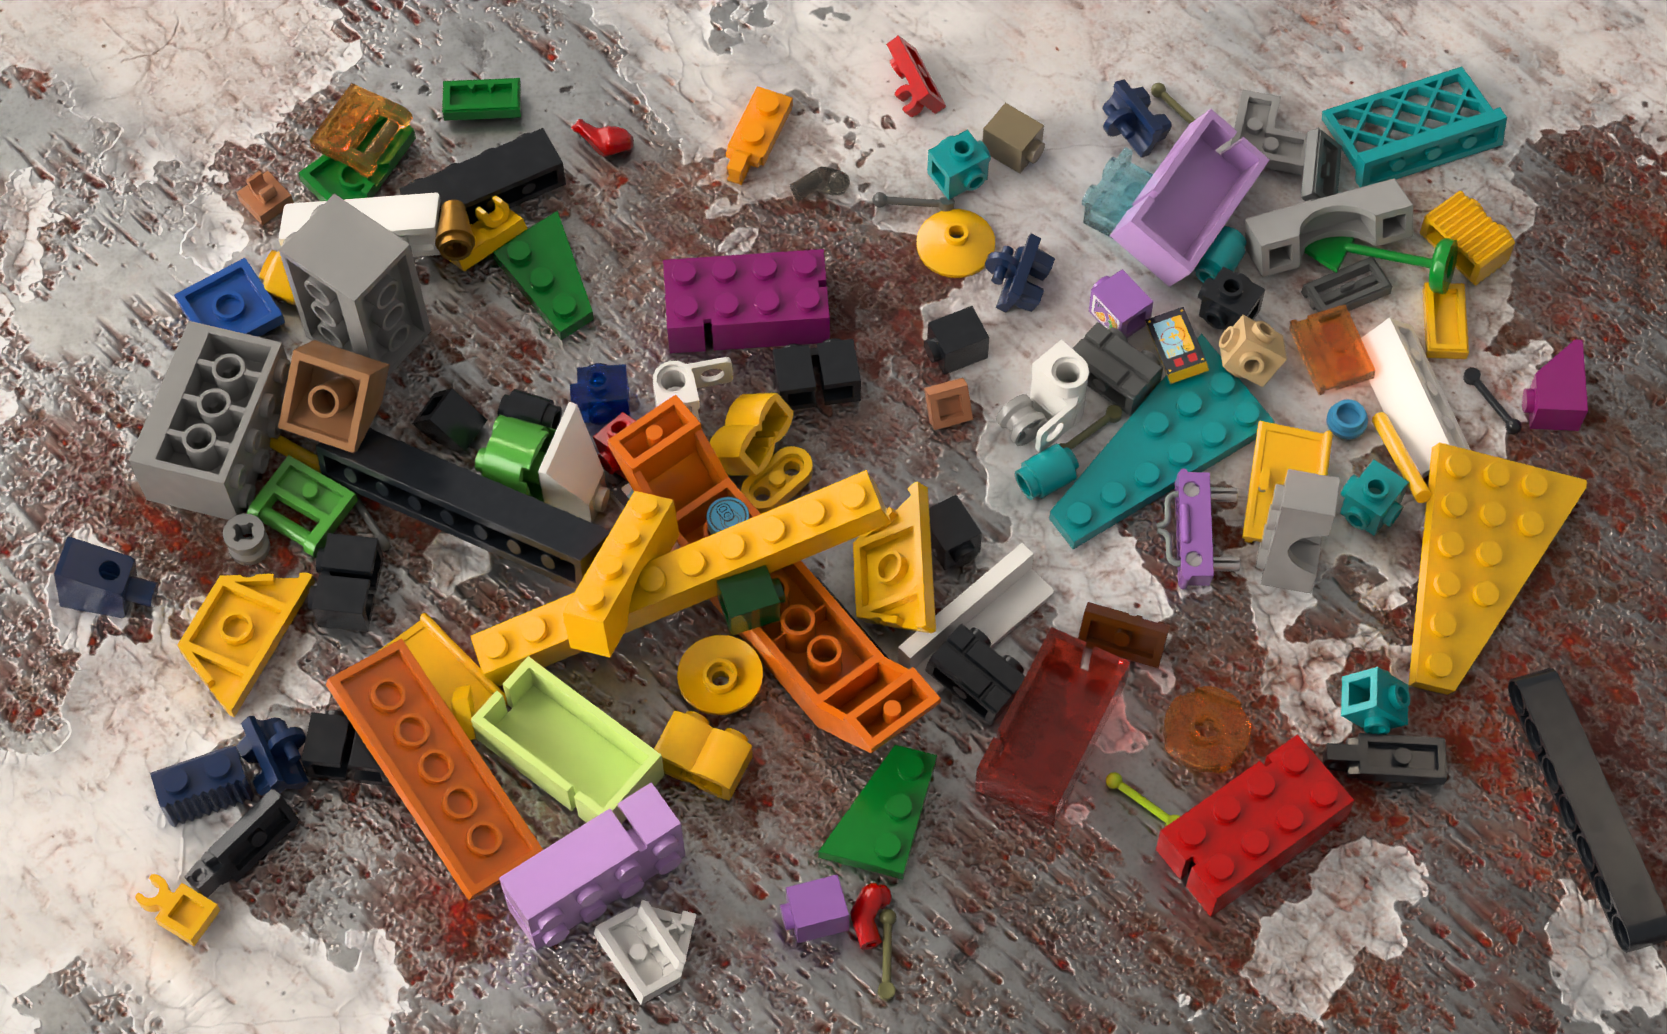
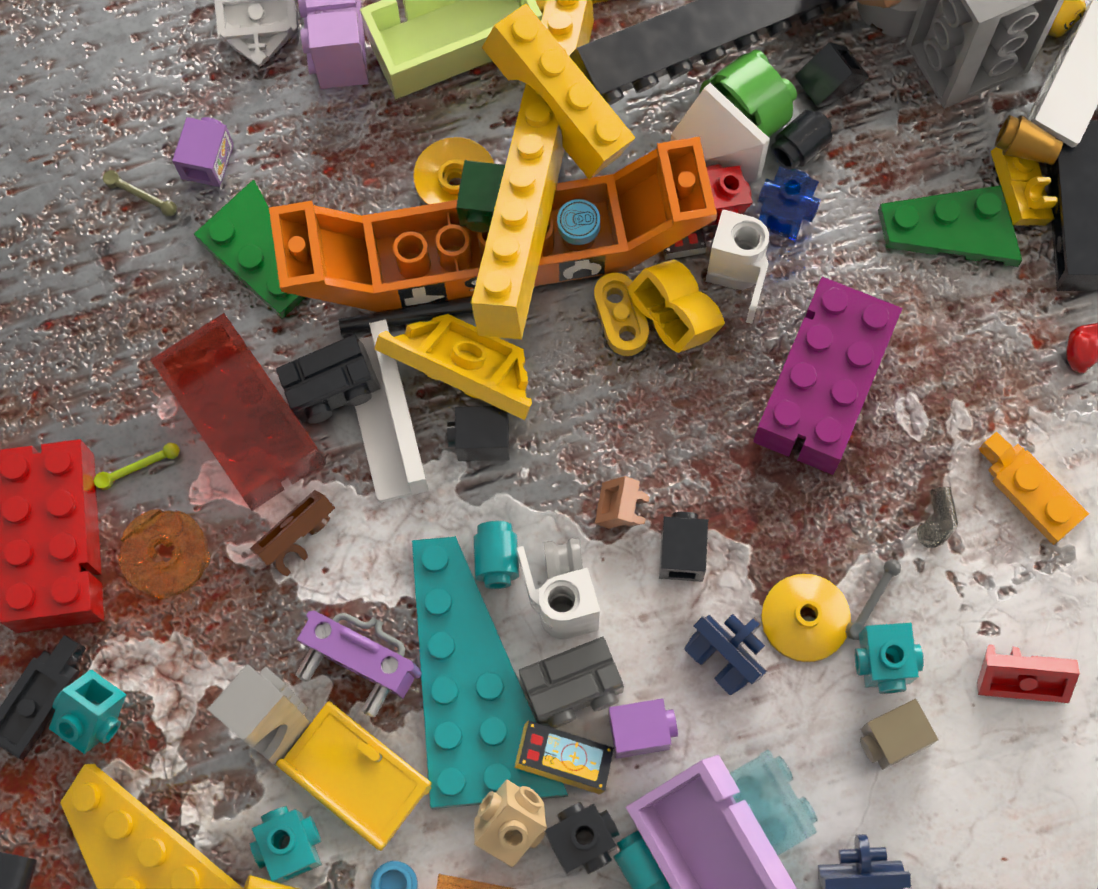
camera: 120 degrees right, 10 degrees up
yellow brick [654,711,753,801] -> none
black piece [773,338,861,410] -> none
red arm [850,883,892,950] -> none
olive hinge [1059,405,1122,450] -> none

